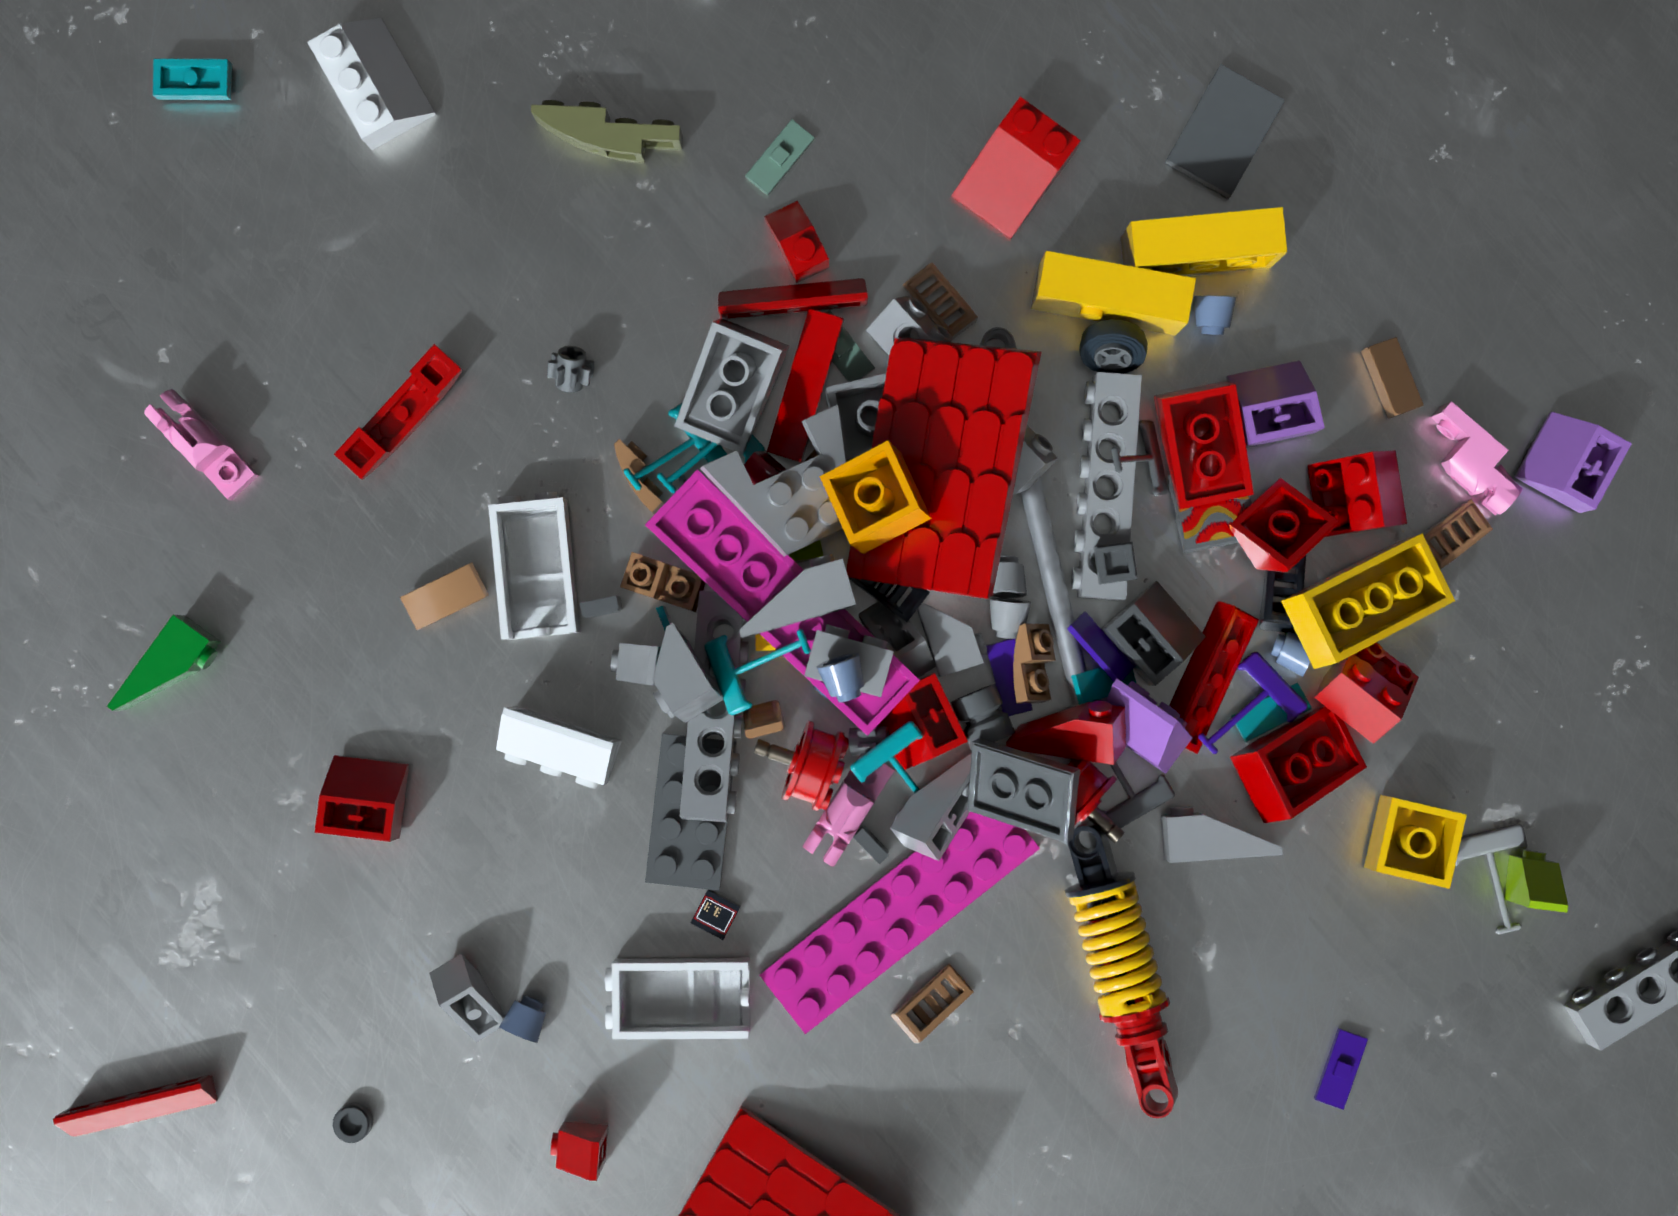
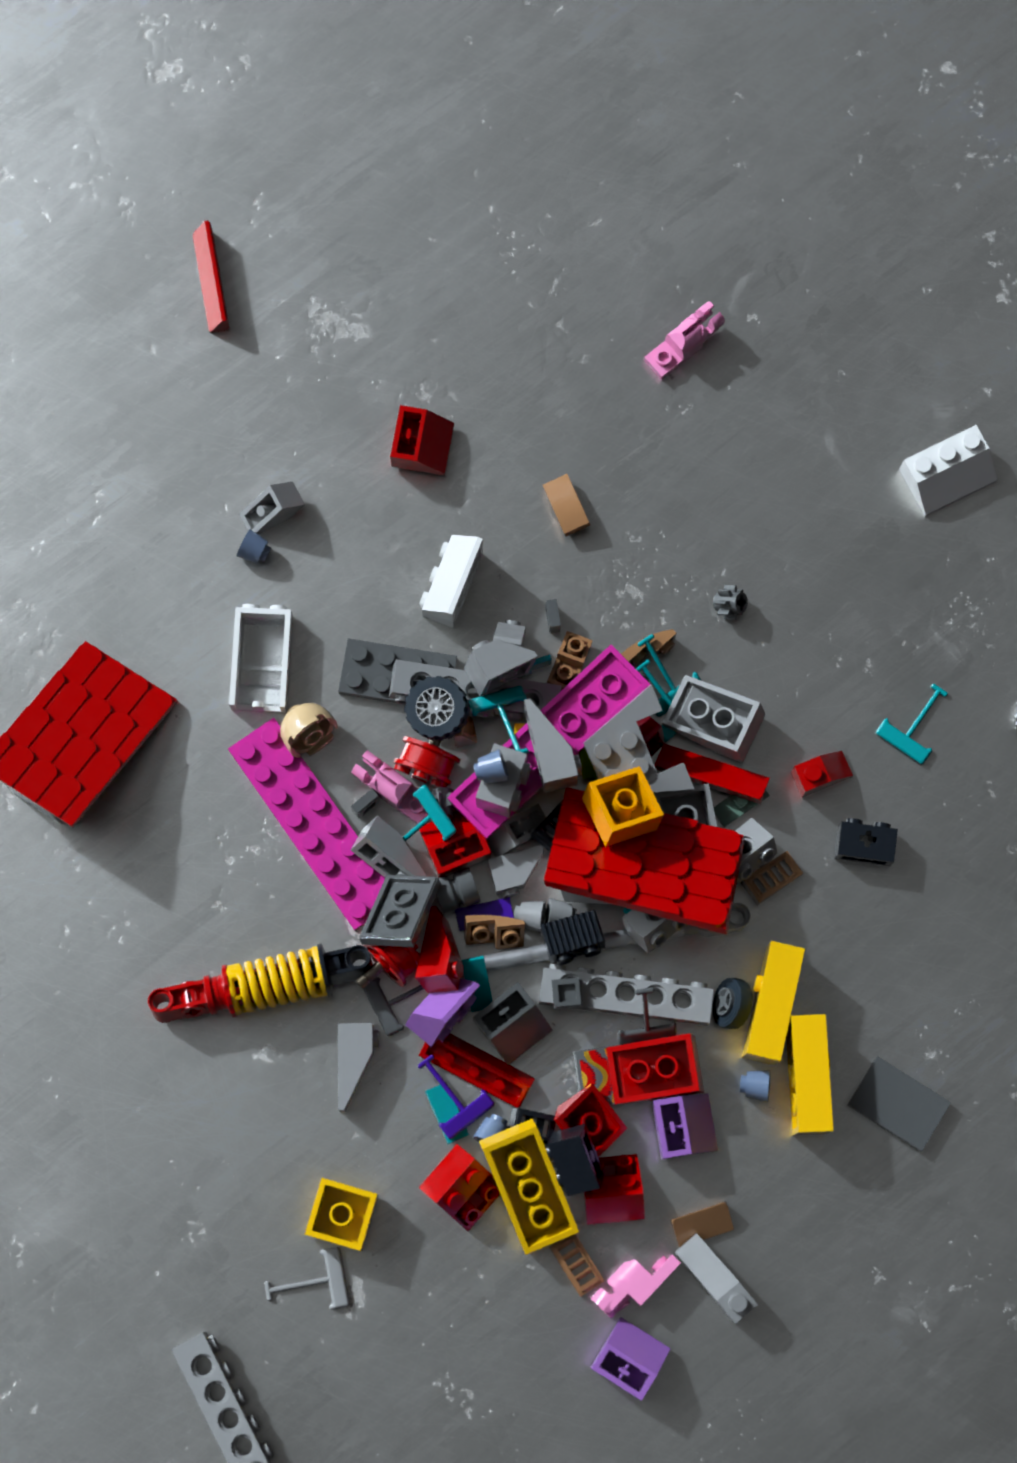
camera: 90 degrees right, 10 degrees down
green slope [106,614,221,711] -> none
teal plate [153,59,232,100] -> none
dark grey tile [333,1103,373,1143] -> none
red slope [334,344,463,480] -> none
door [488,492,581,640] -> none
olive slope [531,100,683,163] -> none
red slope [550,1121,608,1181] -> none
black tile [691,890,741,940] -> none
red slope [718,278,868,320] -> none
sand green piece [745,119,815,195] -> none
medium nougat slope [891,964,974,1043] -> none
slope [951,96,1081,240] -> none
dark purple piece [1067,611,1134,682] -> none
red slope [1230,705,1367,823] -> none
dark purple piece [1314,1028,1368,1110] -> none
lime slope [1504,850,1568,913] -> none
none -> tan cylinder [280,703,338,758]
none -> black wheel [404,676,470,741]
none -> black brick [541,910,605,965]
none -> black brick [546,1124,605,1196]
none -> light grey slope [675,1233,758,1324]
none -> black brick [834,818,898,866]
none -> teal piece [876,684,948,764]

